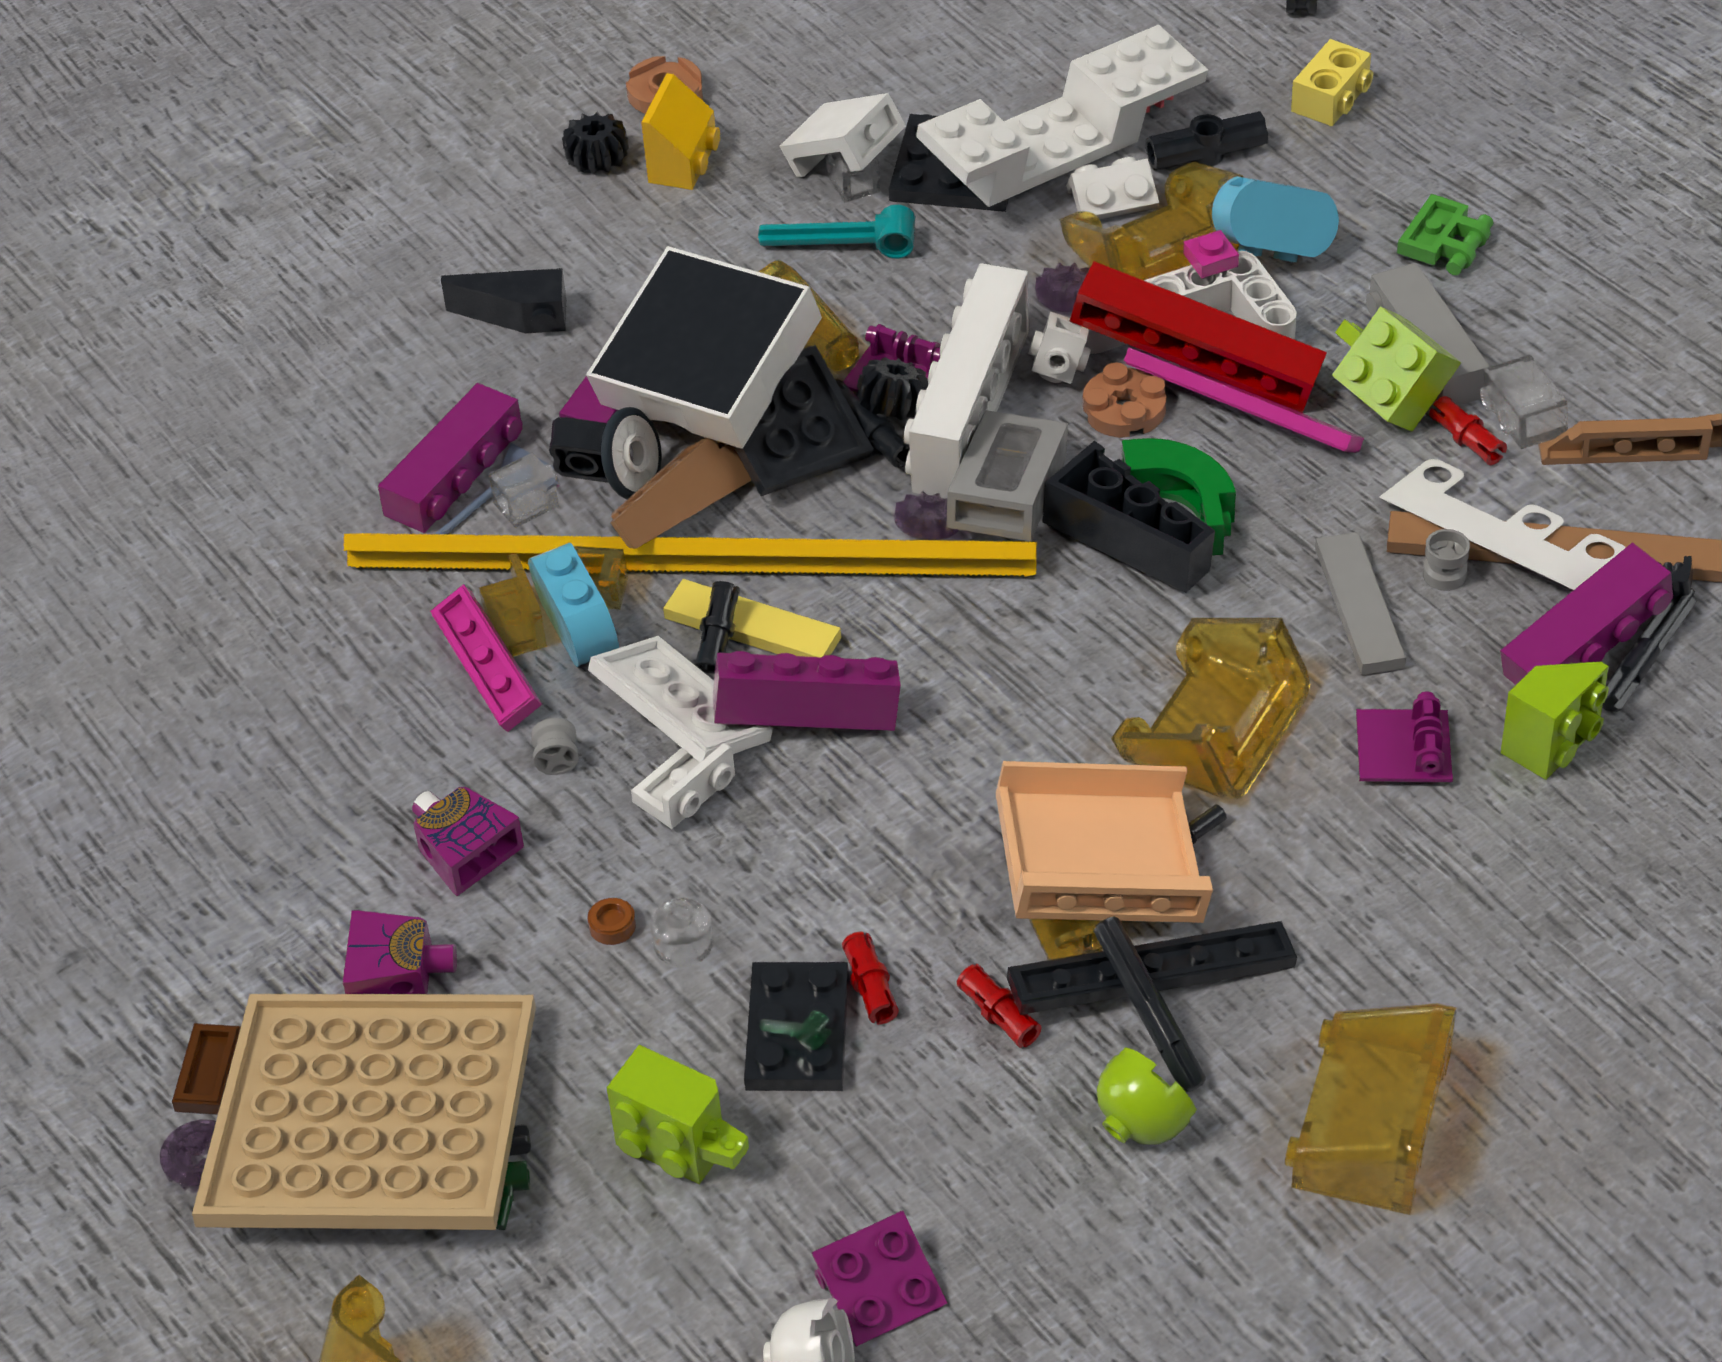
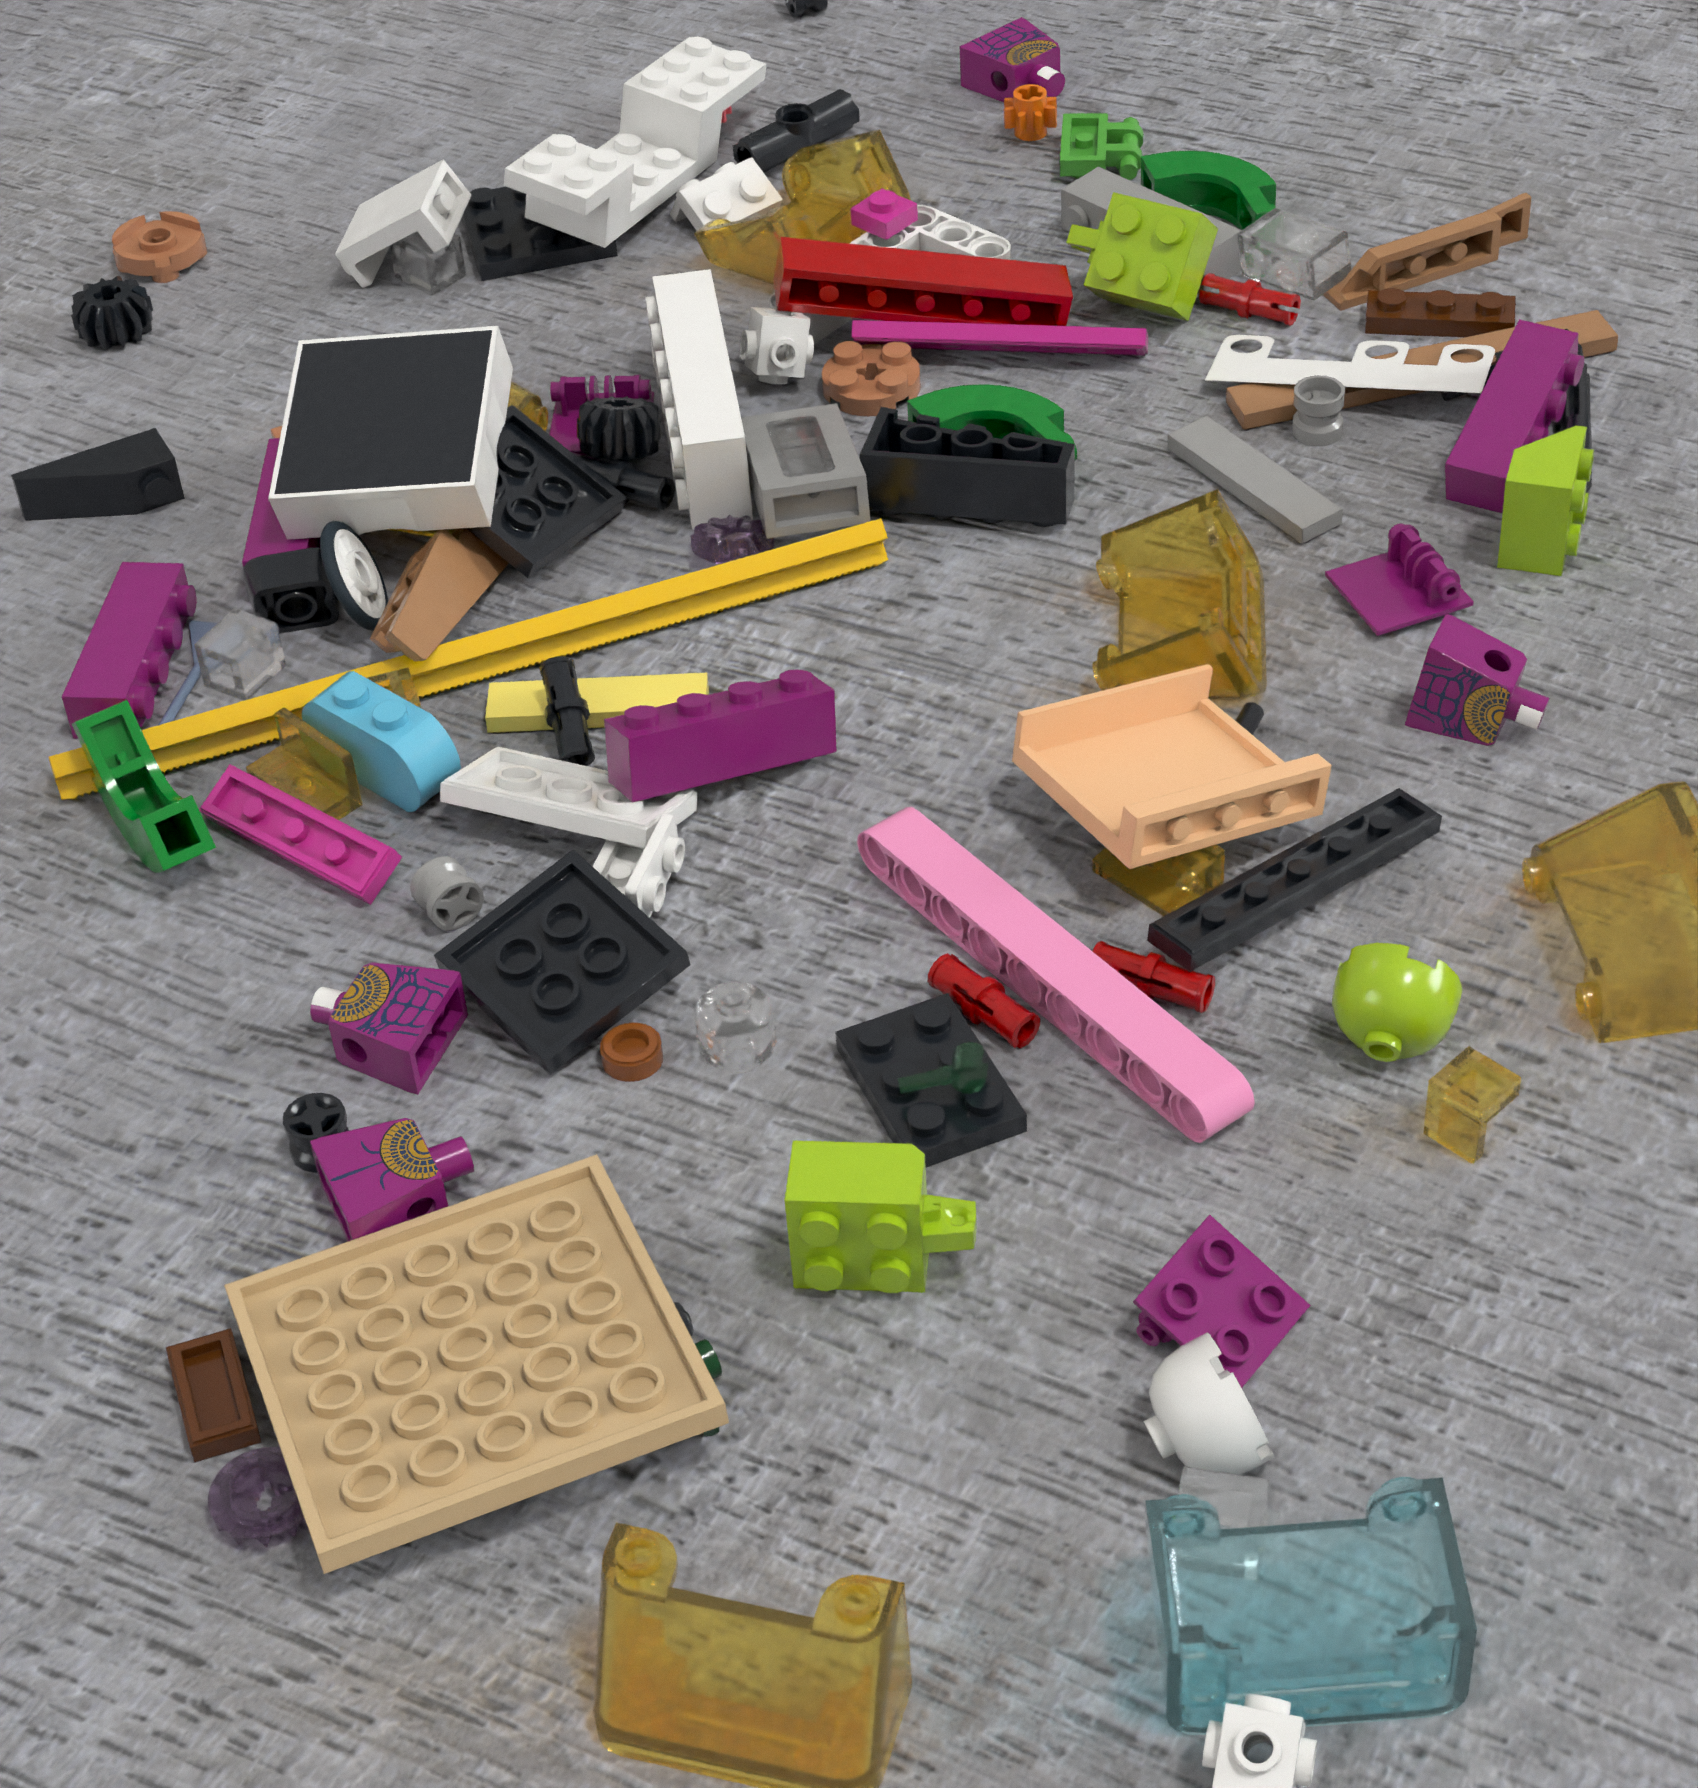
camera: 25 degrees left, 5 degrees down
yellow slope [641,73,720,190] -> none
teal axle [758,205,916,259] -> none
clear purple gear [1035,262,1090,312] -> none
black axle [1094,916,1206,1093] -> none
medium azure brick [1212,176,1339,262] -> none
light yellow brick [1291,39,1373,126] -> none
none -> green arch [72,700,216,873]
none -> black wheel [283,1093,349,1173]
none -> black plate [434,849,690,1075]
none -> bright pink beam [857,807,1255,1143]
none -> magenta torso [959,17,1065,102]
none -> orange gear [1004,84,1057,141]
none -> green arch [1141,151,1279,255]
none -> reddish brown plate [1365,288,1516,338]
none -> magenta torso [1405,614,1550,746]
none -> clear yellow panel [1423,1046,1521,1163]

